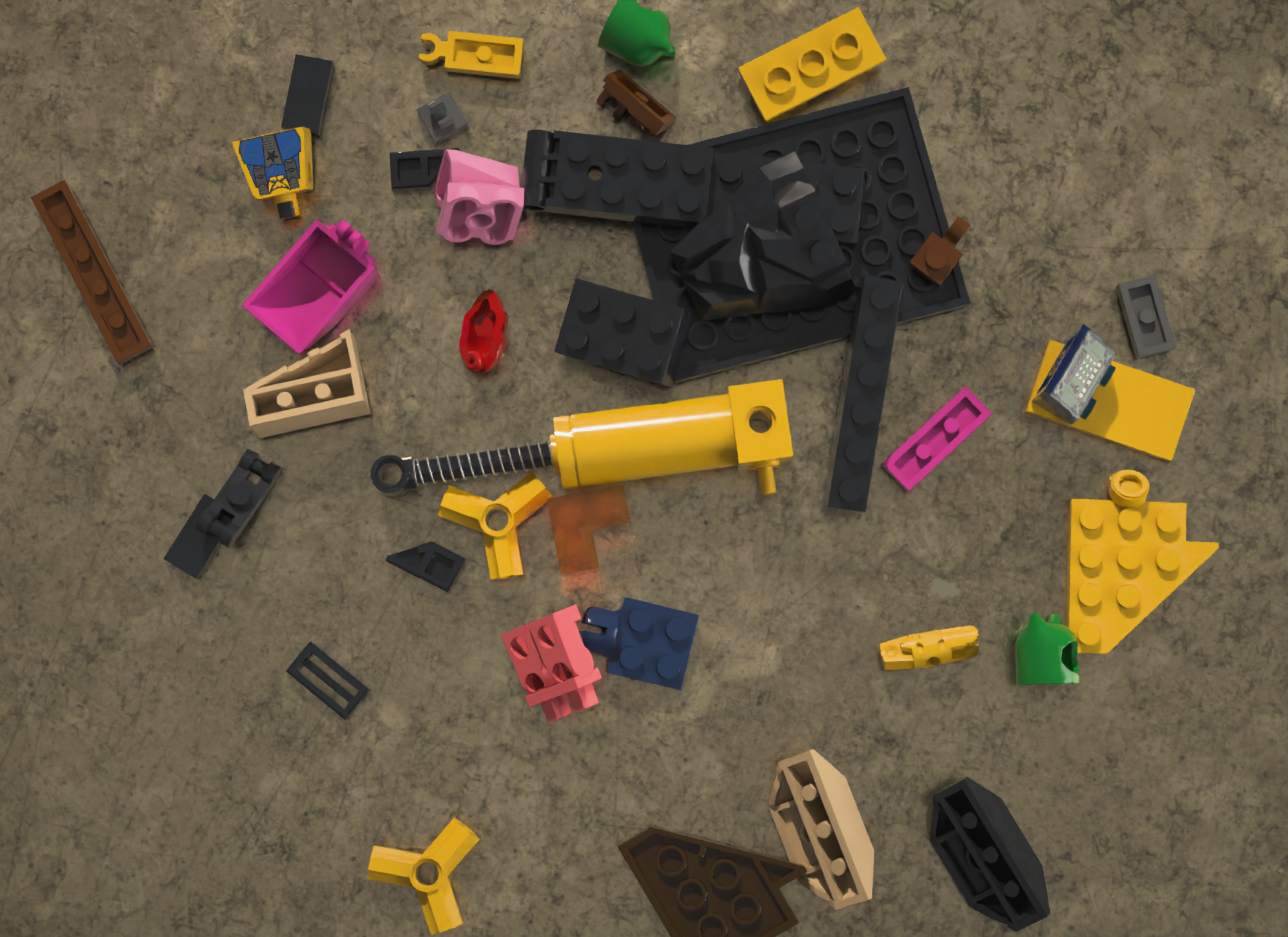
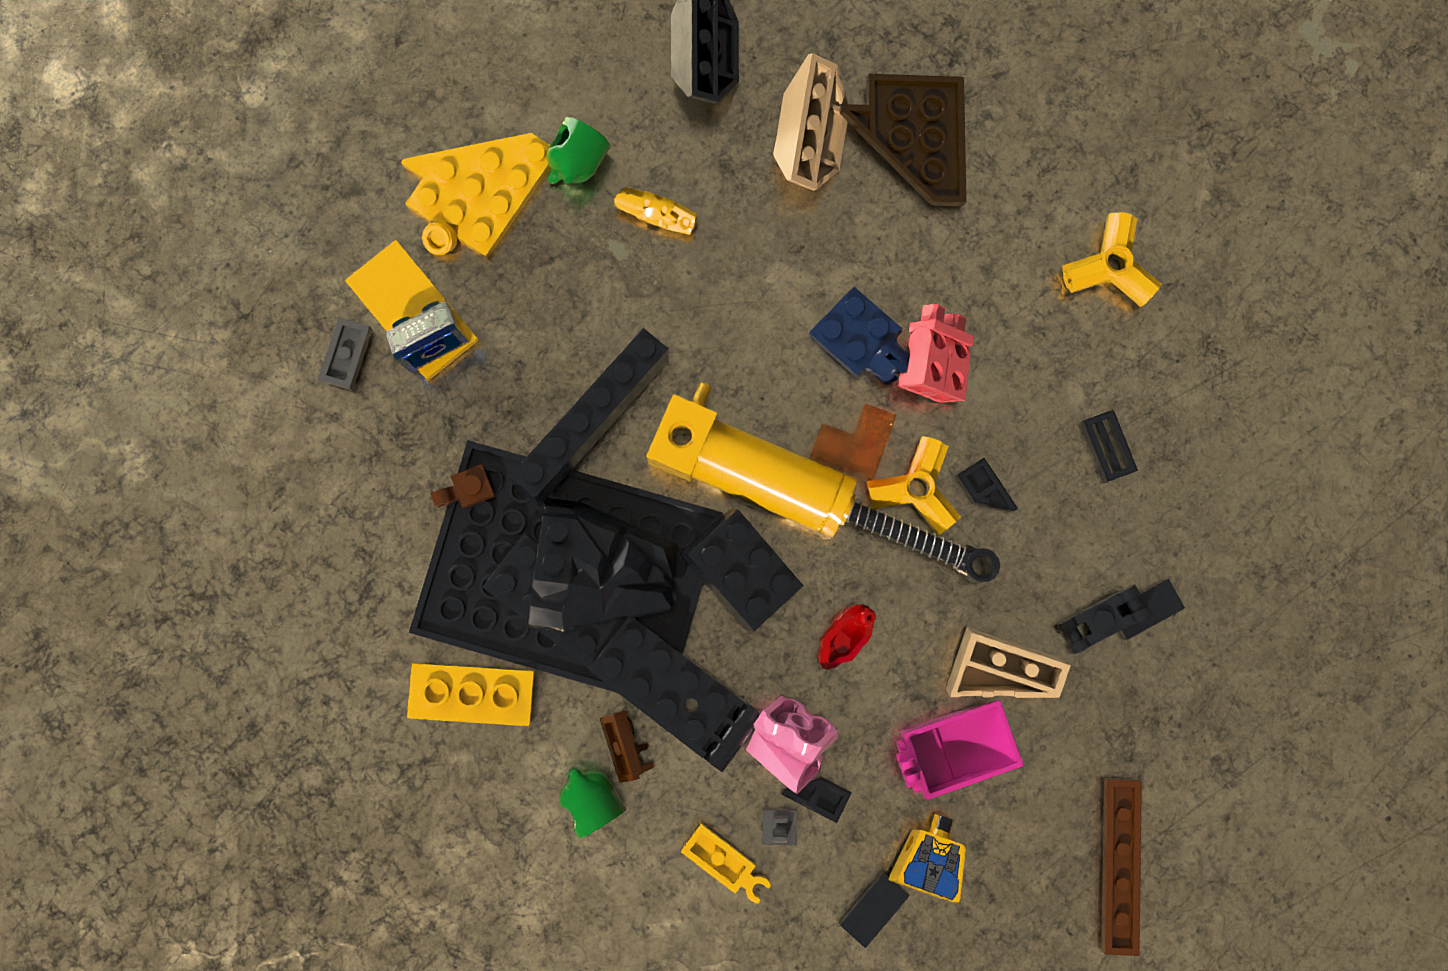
camera: 150 degrees left, 0 degrees up
dark pink plate [881,386,992,493] -> none

